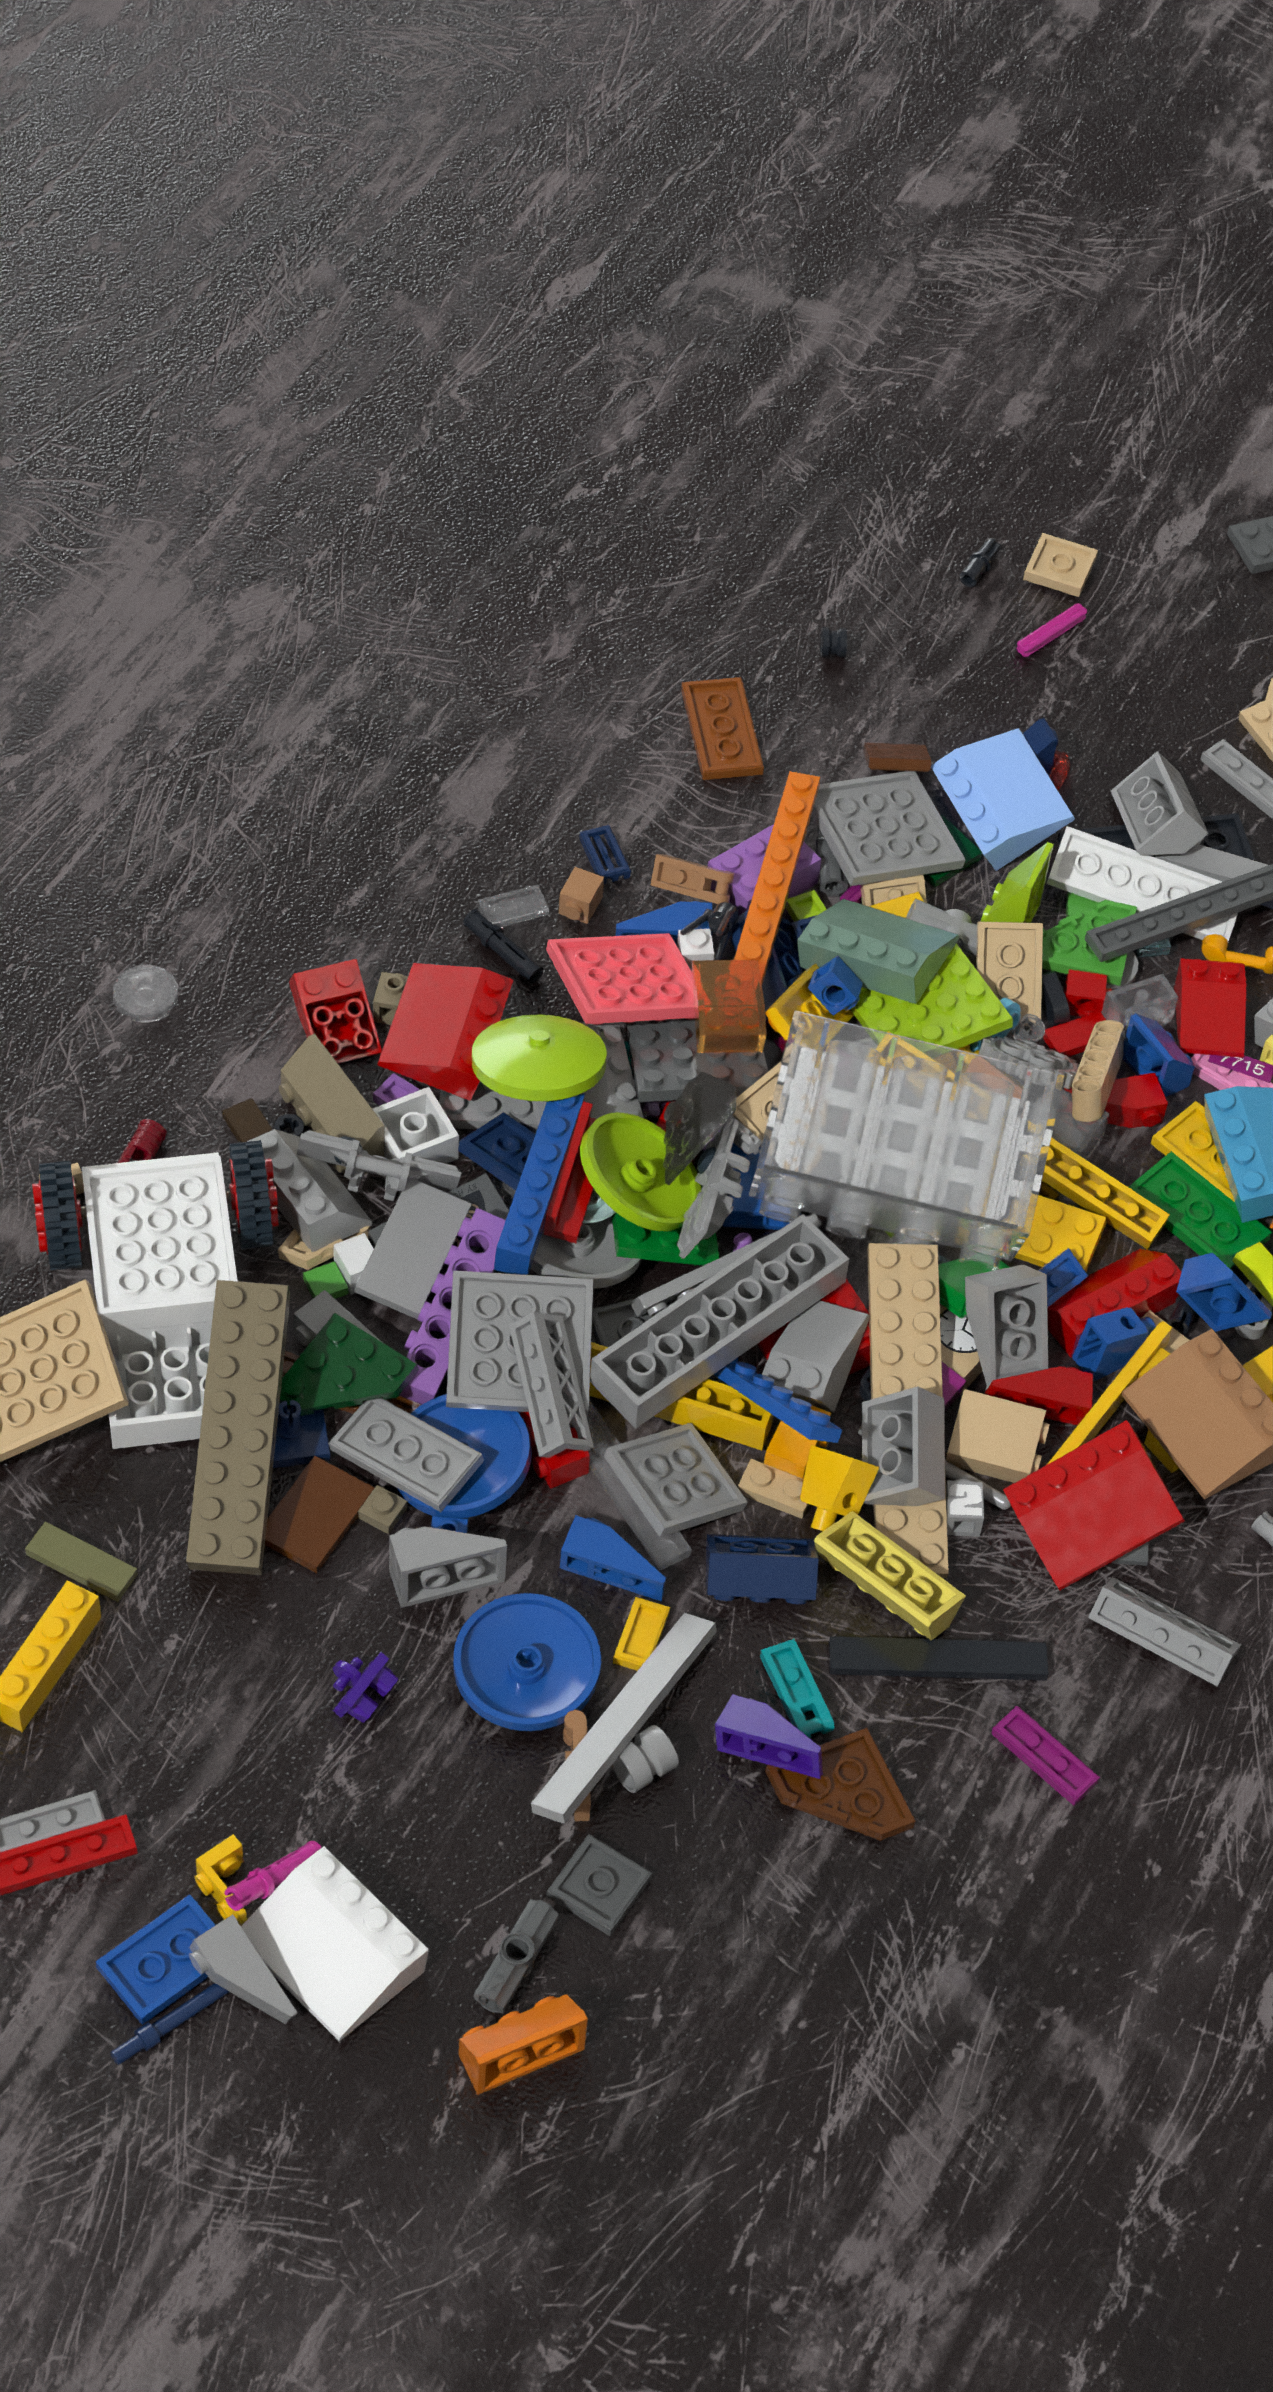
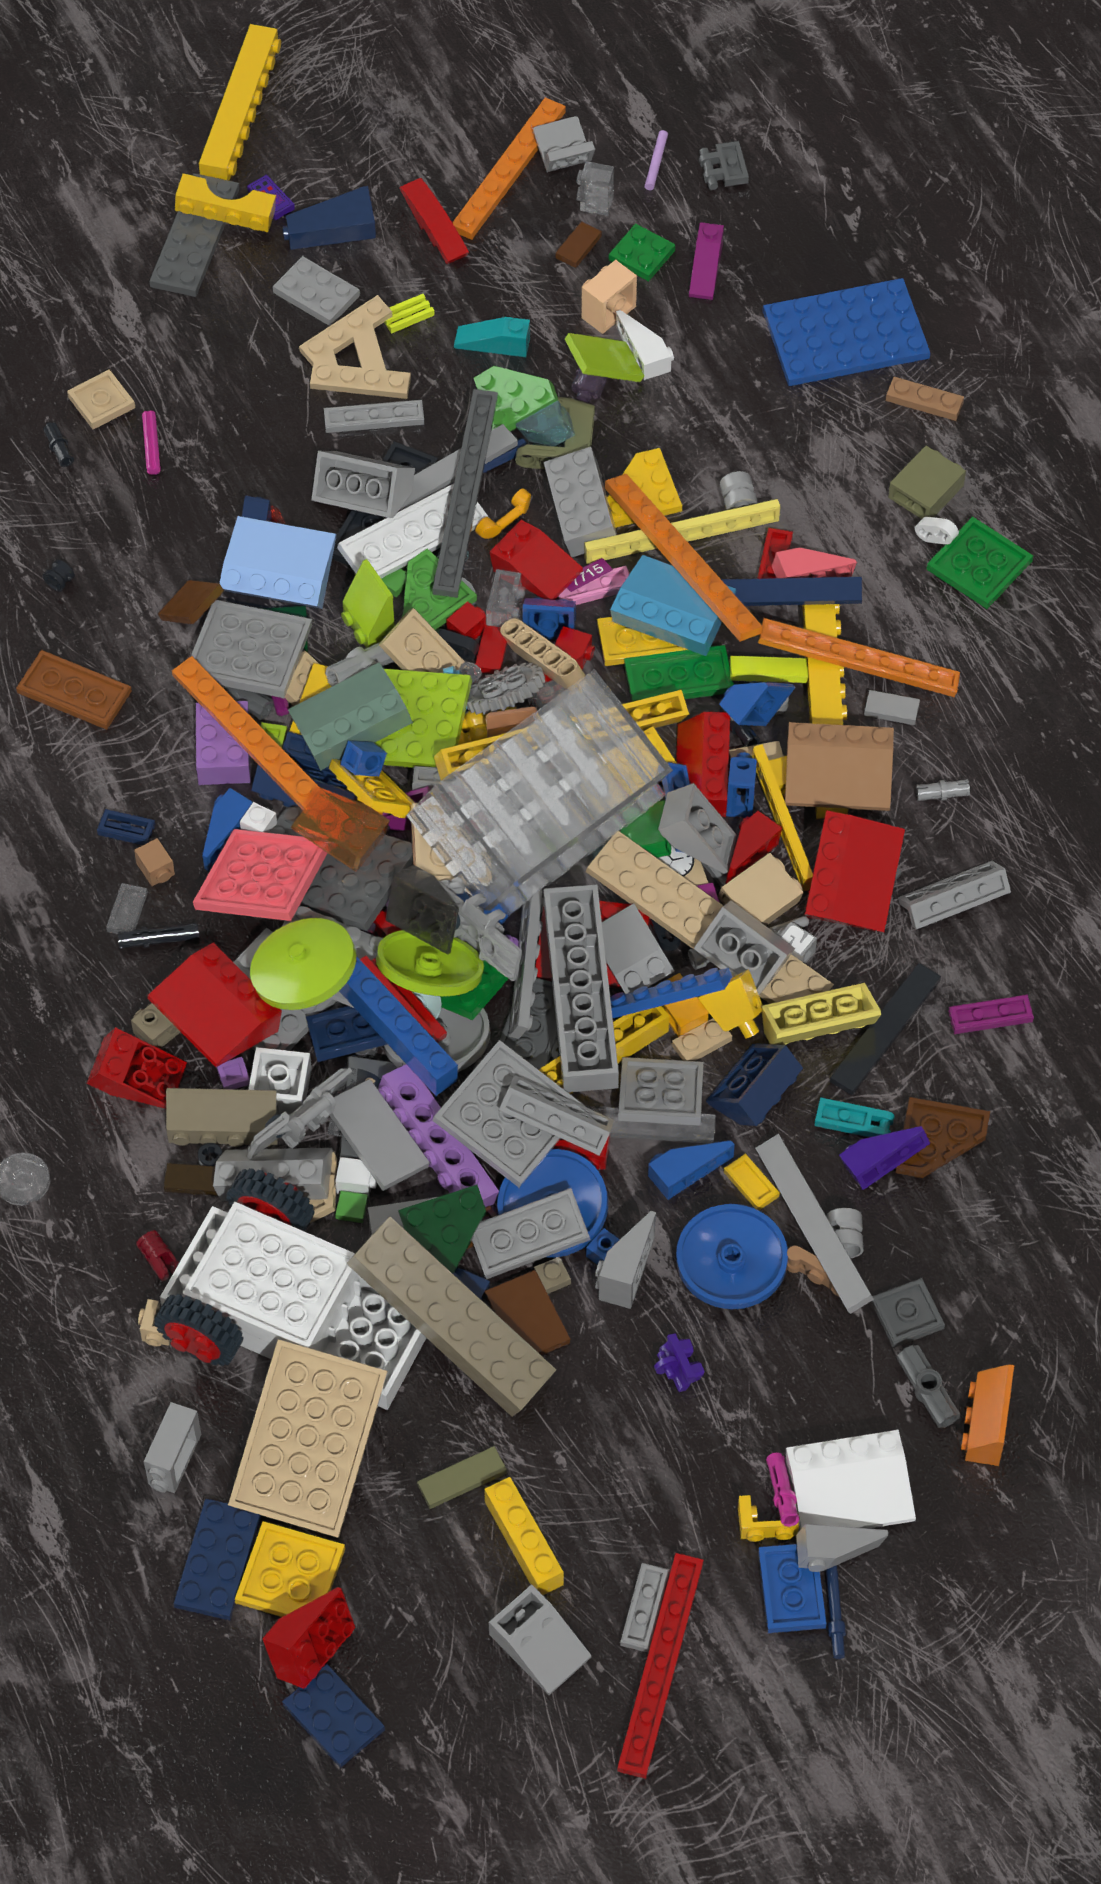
camera: 50 degrees left, 5 degrees up
medium nougat plate [651,854,734,904] -> none
black plant [680,902,739,972] -> none

